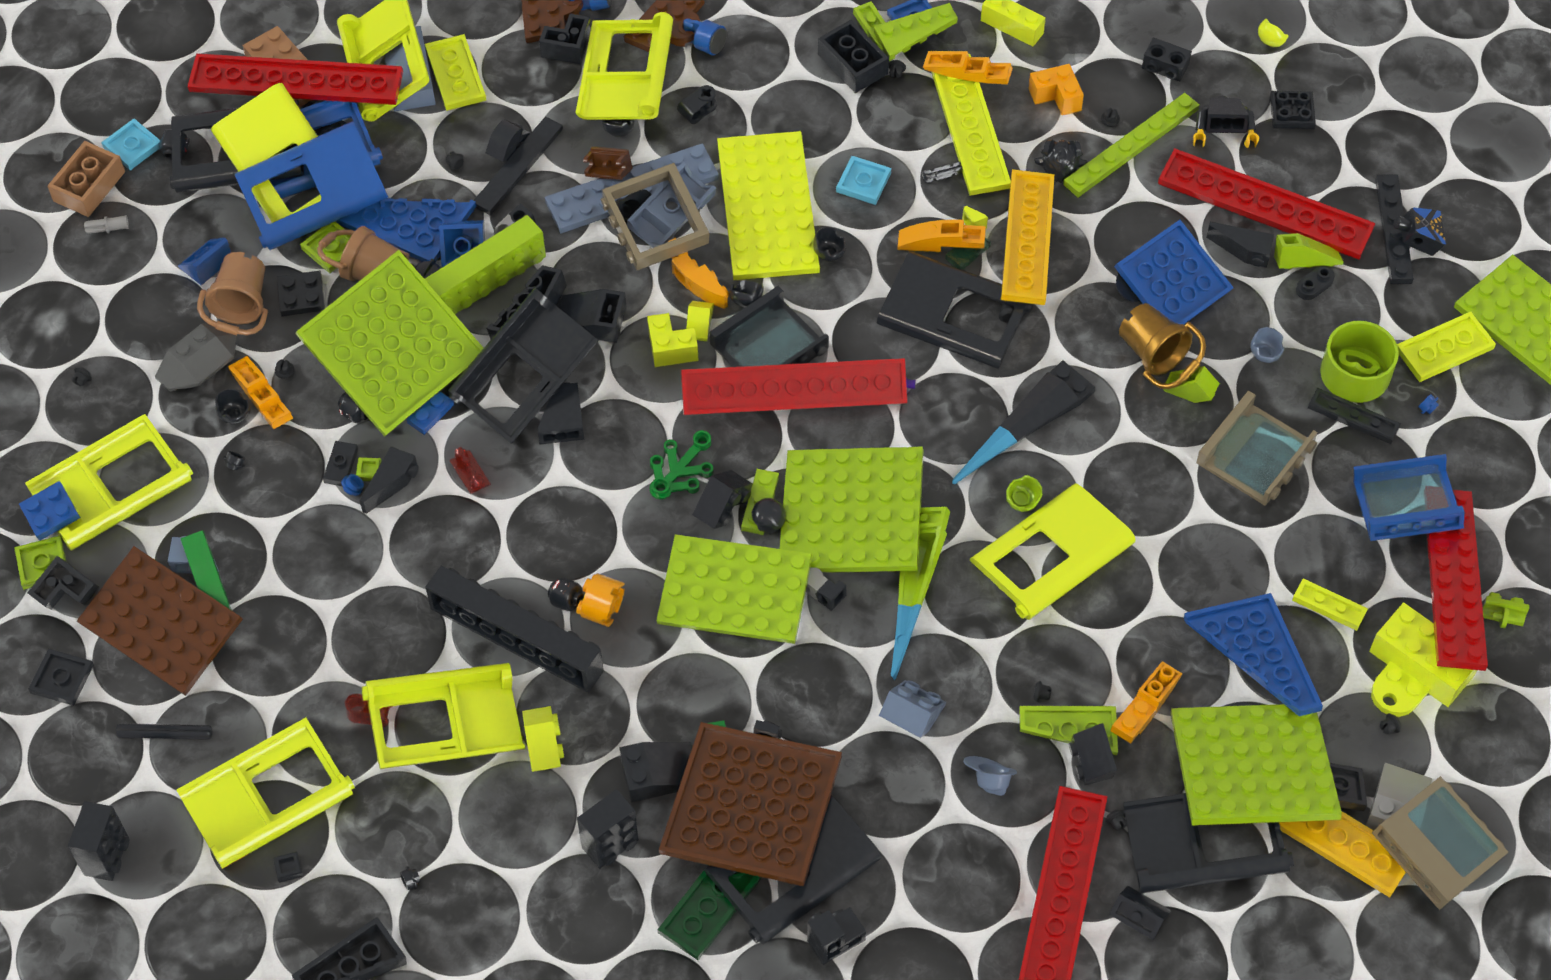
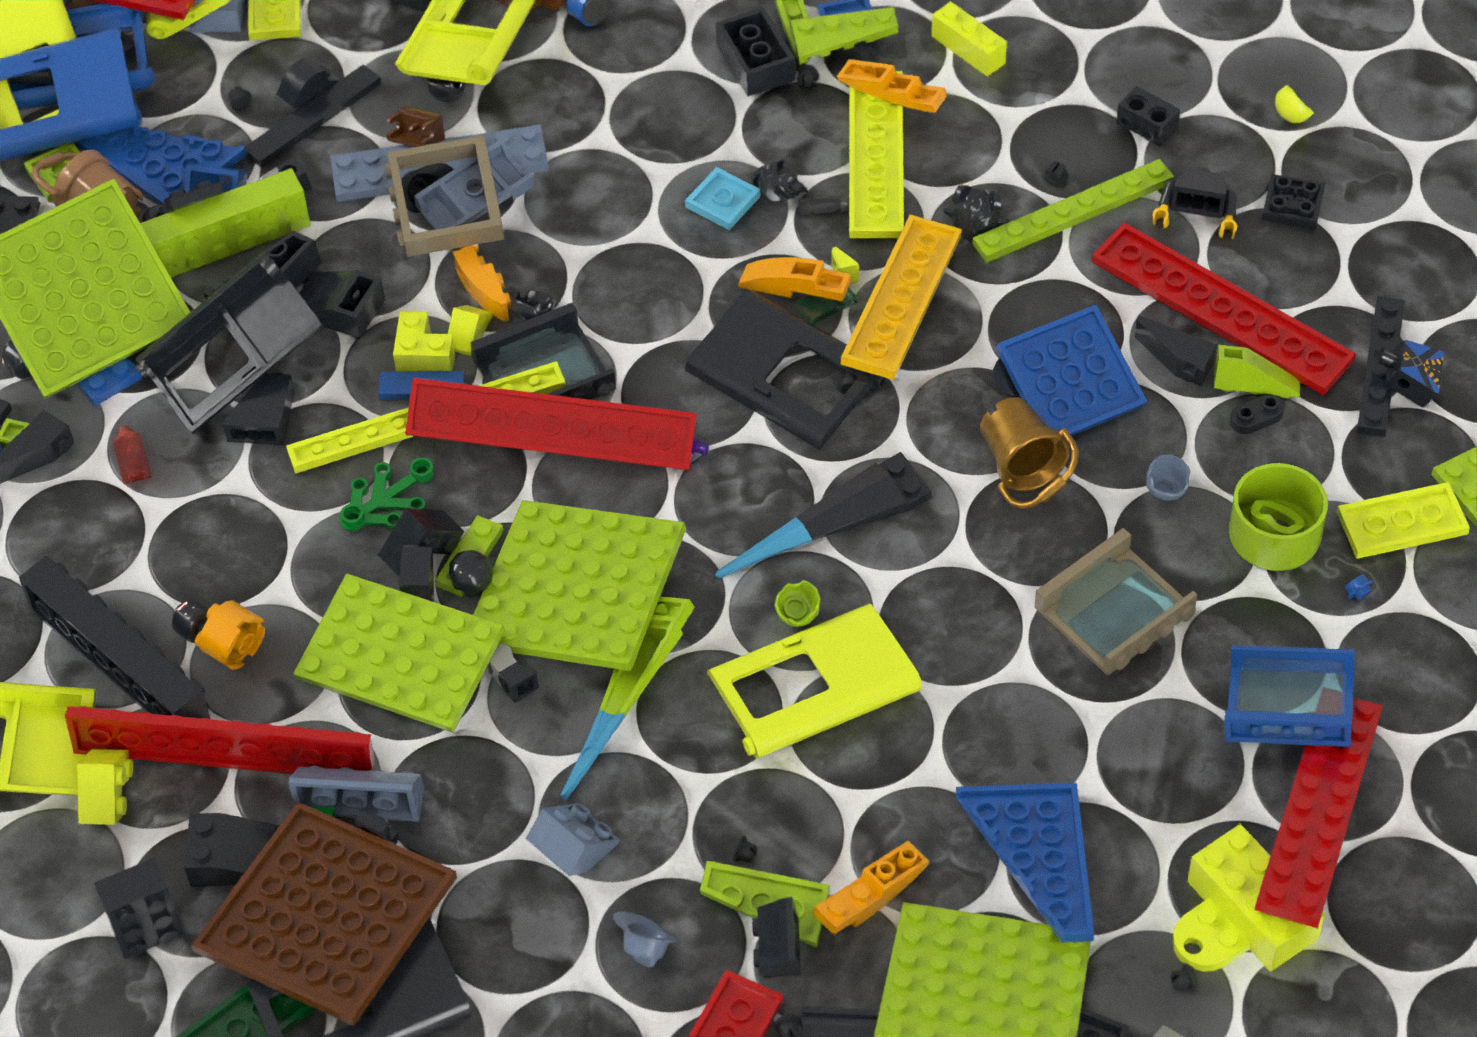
camera: 15 degrees right, 5 degrees down
black piece [677,85,717,124] -> none
neon yellow plate [717,131,820,280] -> none
black hair [814,227,846,261] -> none
light orange brick [1028,64,1084,115] -> none
lime slope [1163,366,1220,403] -> none
neon yellow plate [1292,579,1368,631] -> none
black tile [1308,387,1401,444] -> none
lime hips [1483,592,1529,628] -> none
none -> red plate [65,706,375,774]
none -> black tile [158,180,223,216]
none -> neon yellow plate [286,361,566,474]
none -> sand blue slope [288,766,424,822]
none -> blue tile [378,371,465,400]
none -> black slope [399,545,434,602]
none -> black hair [751,160,808,202]

